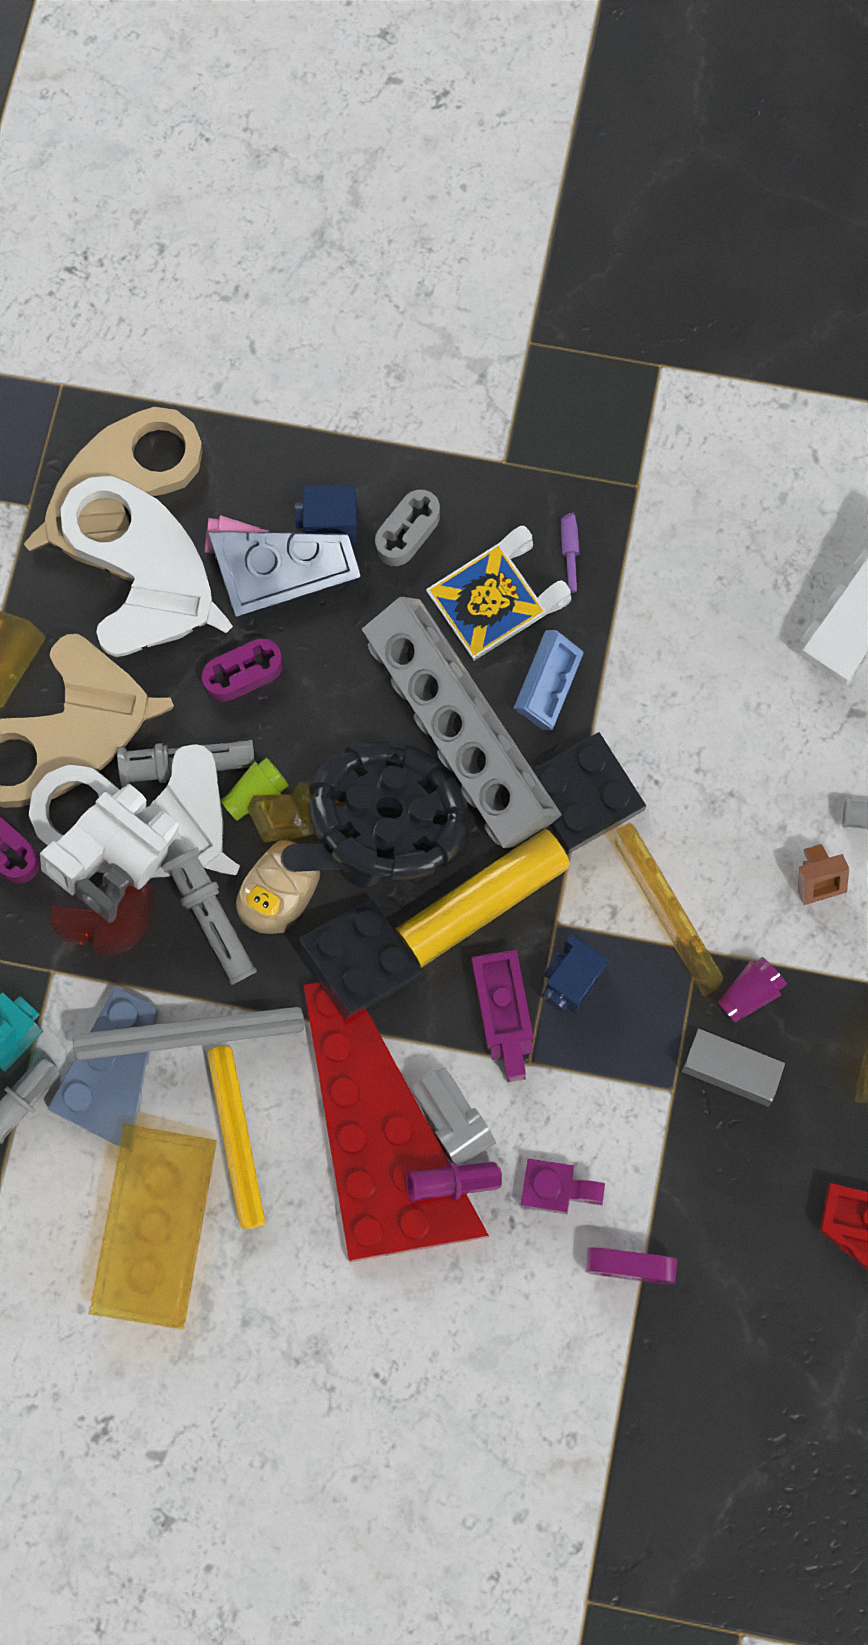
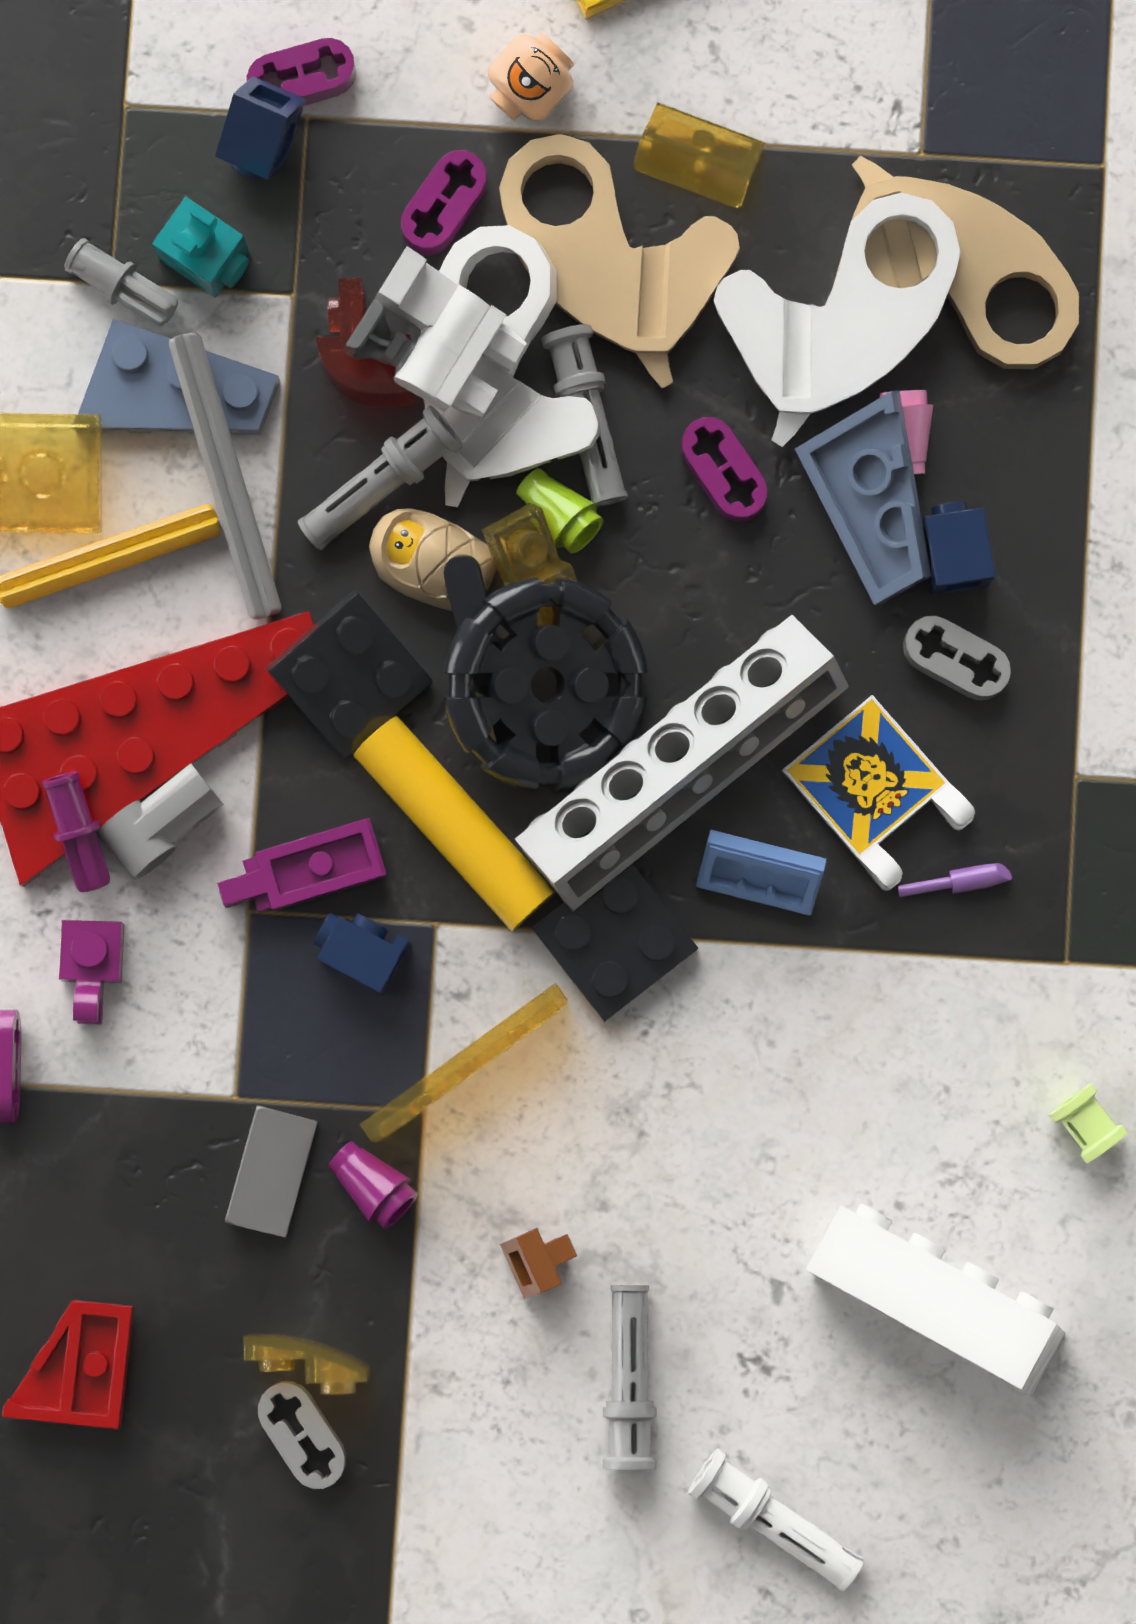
camera: 80 degrees right, 10 degrees up
none -> yellowish green bush [1049,1083,1128,1163]

